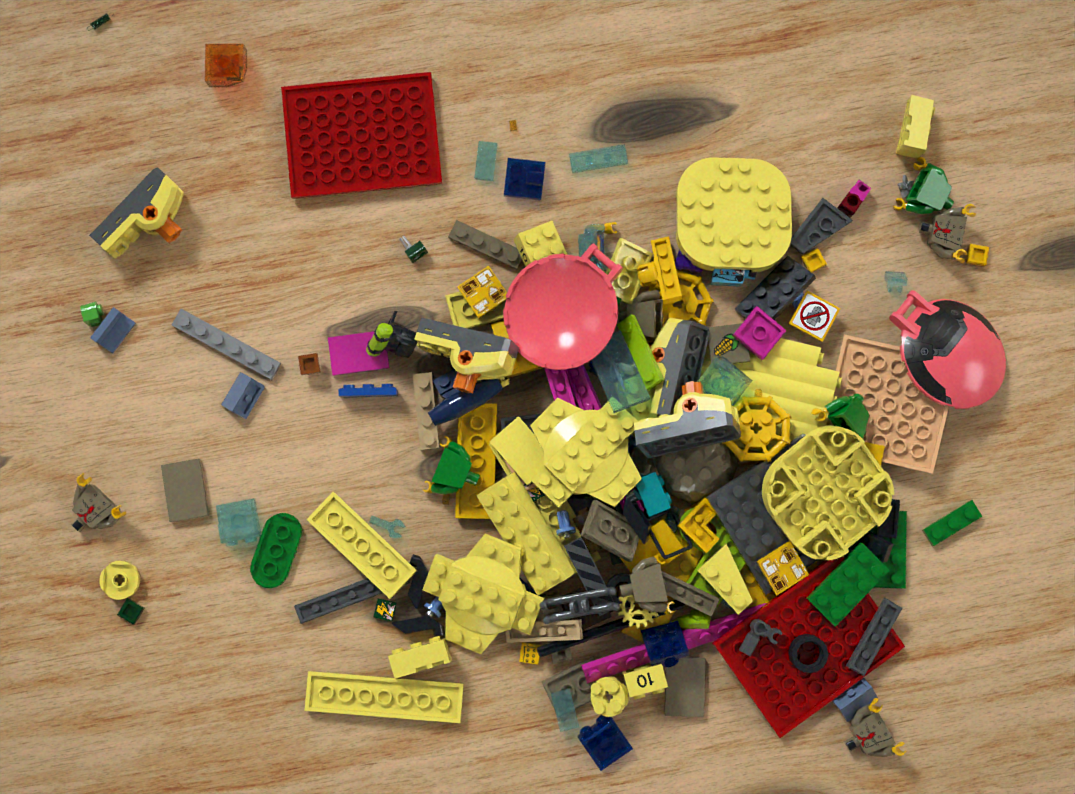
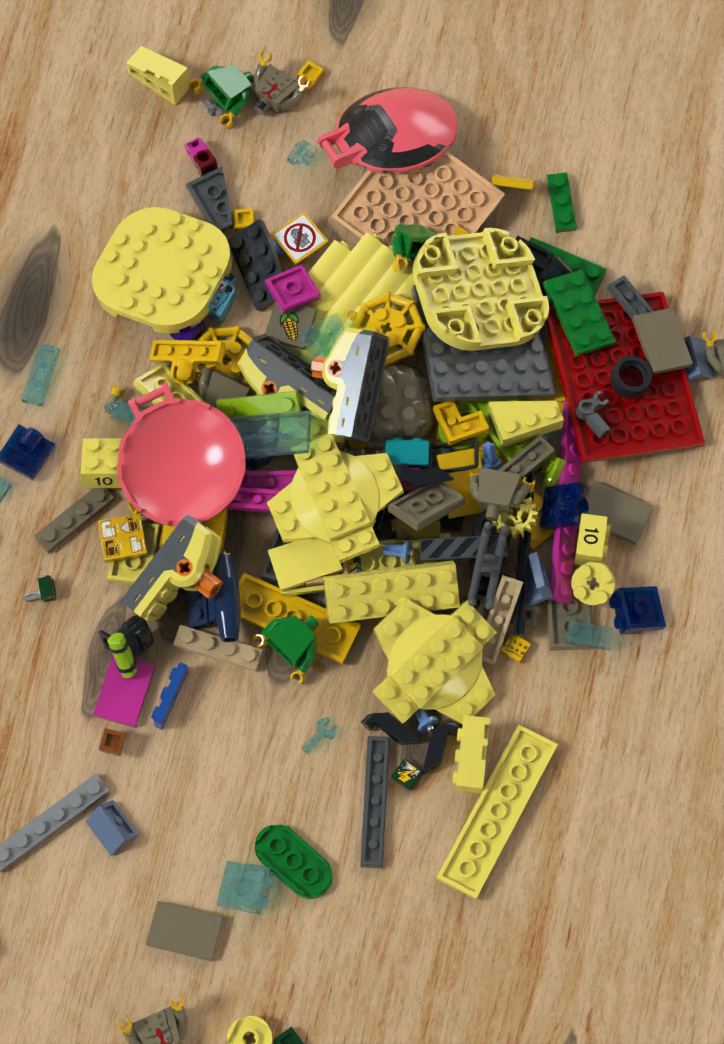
camera: 65 degrees left, 15 degrees down
light yellow plate [306,492,417,599] -> none
yellow tile [757,541,809,595] -> none
none -> medium blue piece [481,442,502,470]
none -> yellow tile [491,174,535,190]
none -> sand blue panel [527,552,553,607]
none -> dark tan tile [632,308,693,375]

